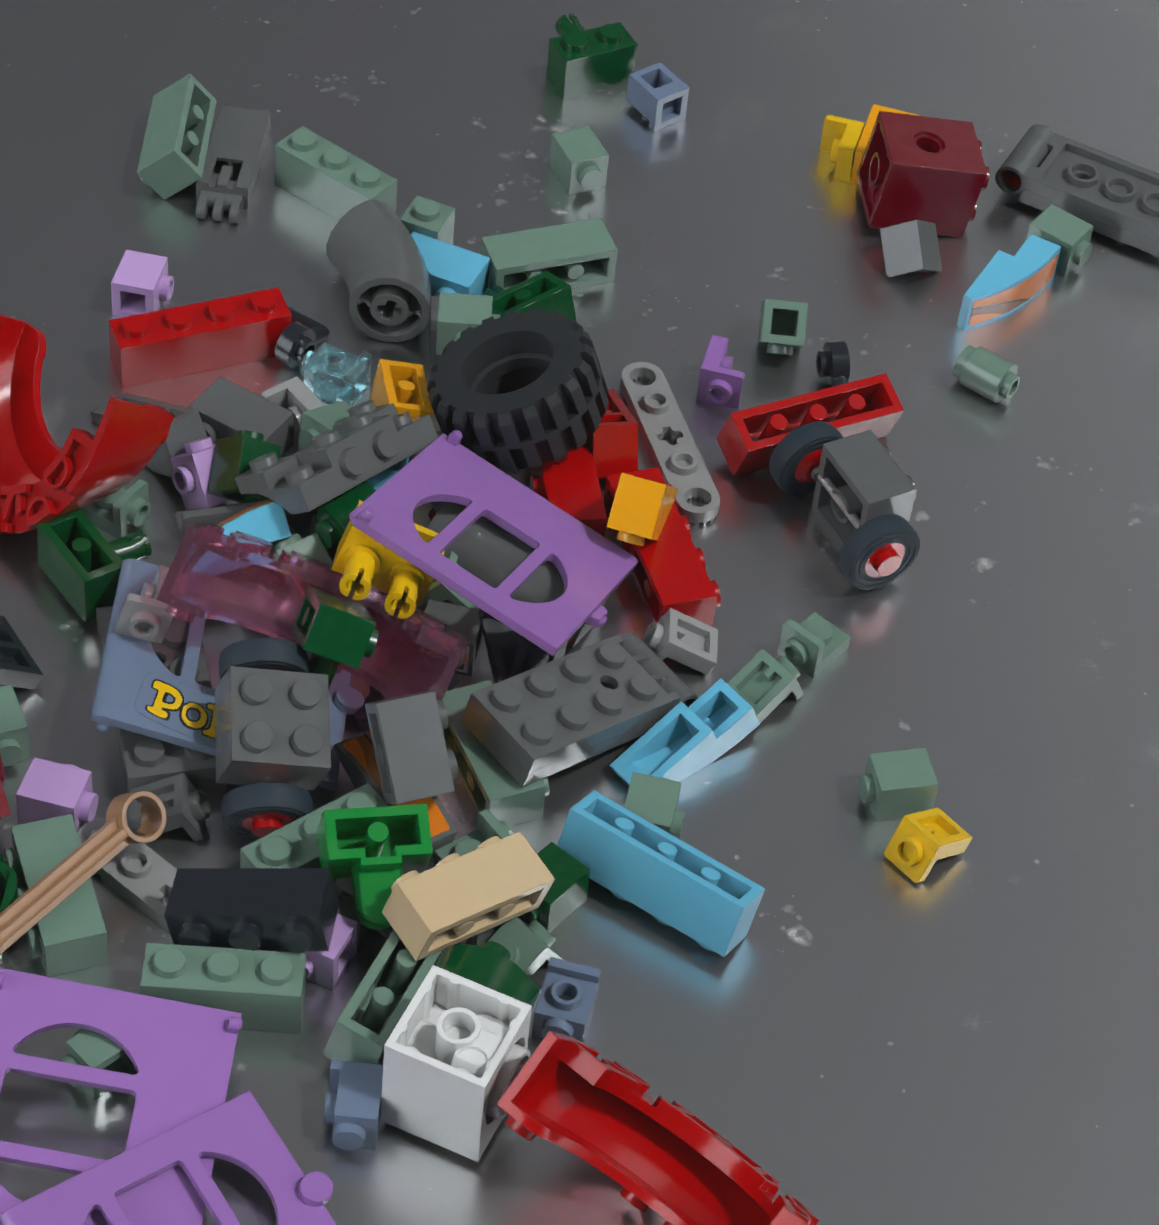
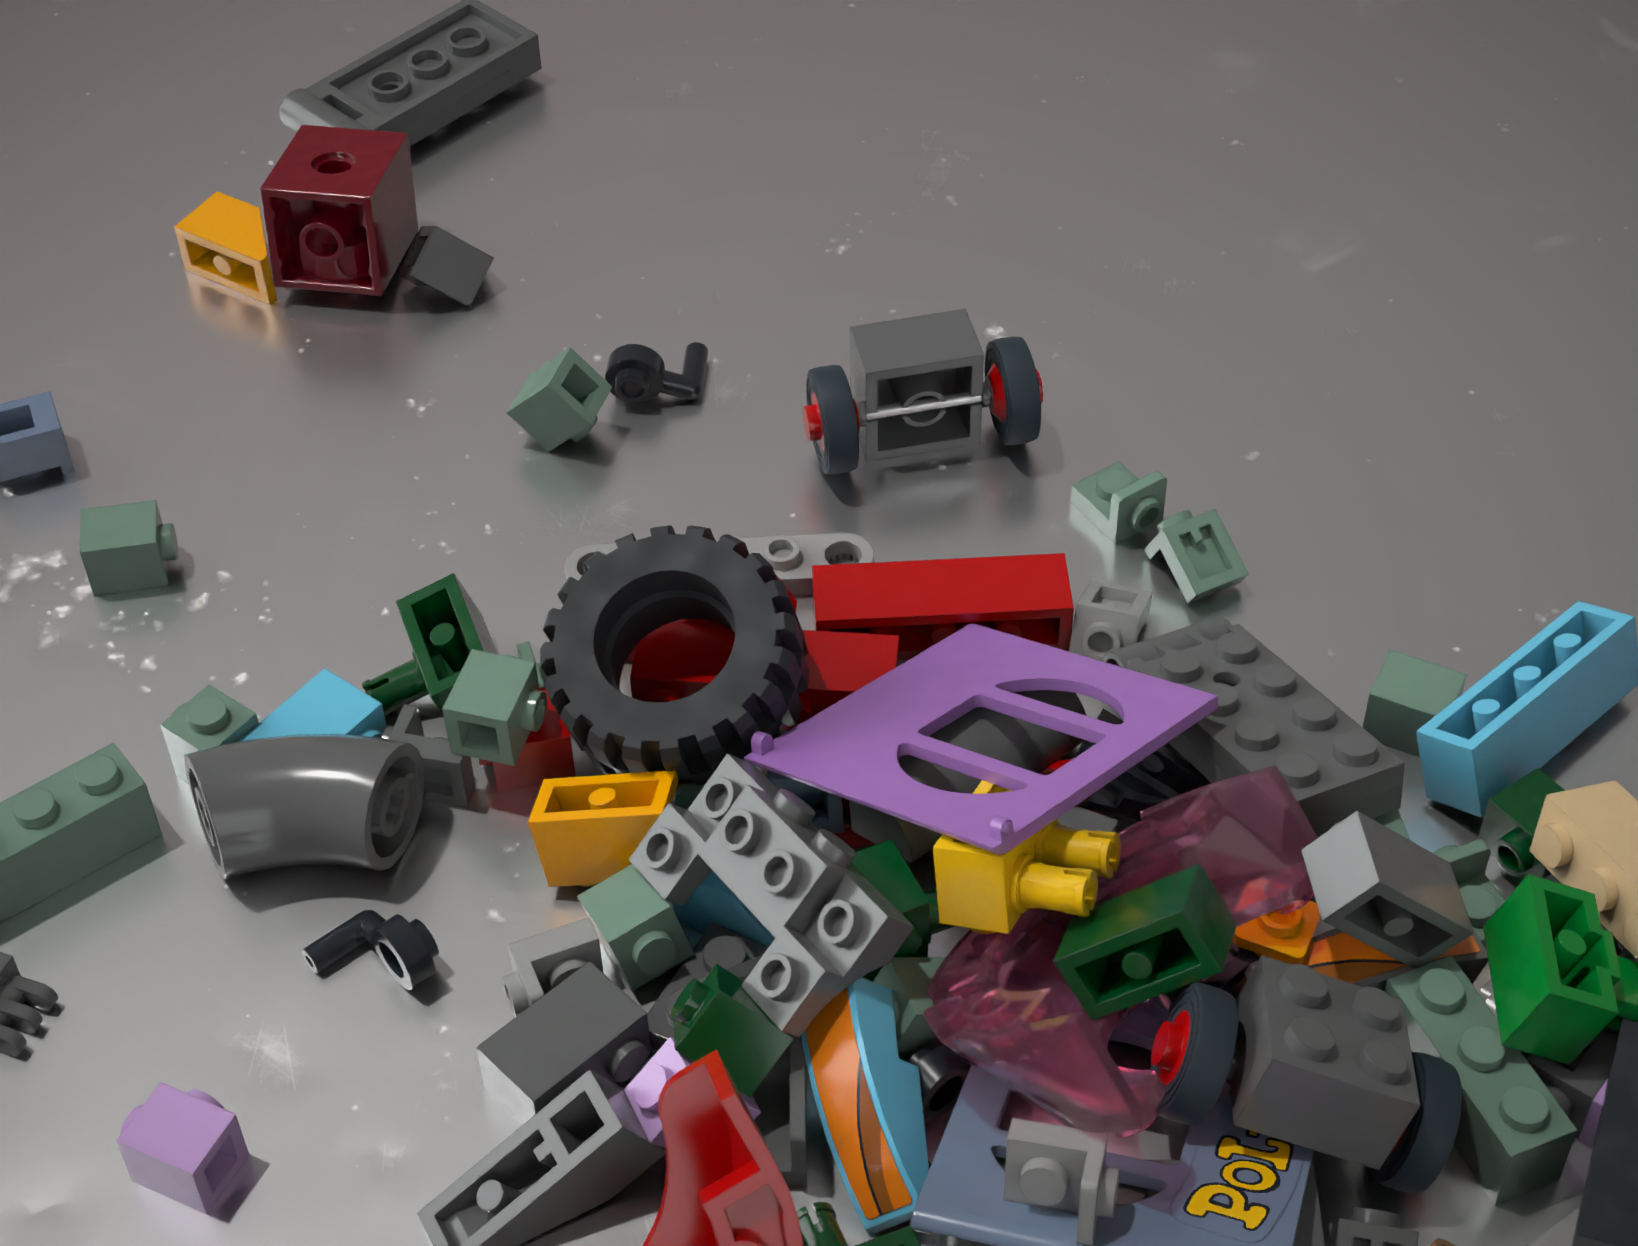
camera: 70 degrees left, 0 degrees up
red brick [109,287,292,388] -> none
clear light blue brick [300,343,372,406] -> none
sand green brick [480,218,618,293] -> none
light orange slope [607,473,678,546] -> none
medium azure slope [609,678,760,786] -> none
medium lavender bracket [696,335,745,409] -> none
red brick [716,373,904,477] -> none
yellow bracket [820,115,865,183] -> none
sand green brick [858,747,939,822] -> none
yellow bracket [884,807,973,883] -> none
sand green brick [953,345,1021,403] -> none
medium azure slope [957,234,1061,330] -> none
sand green brick [1026,204,1094,277] -> none

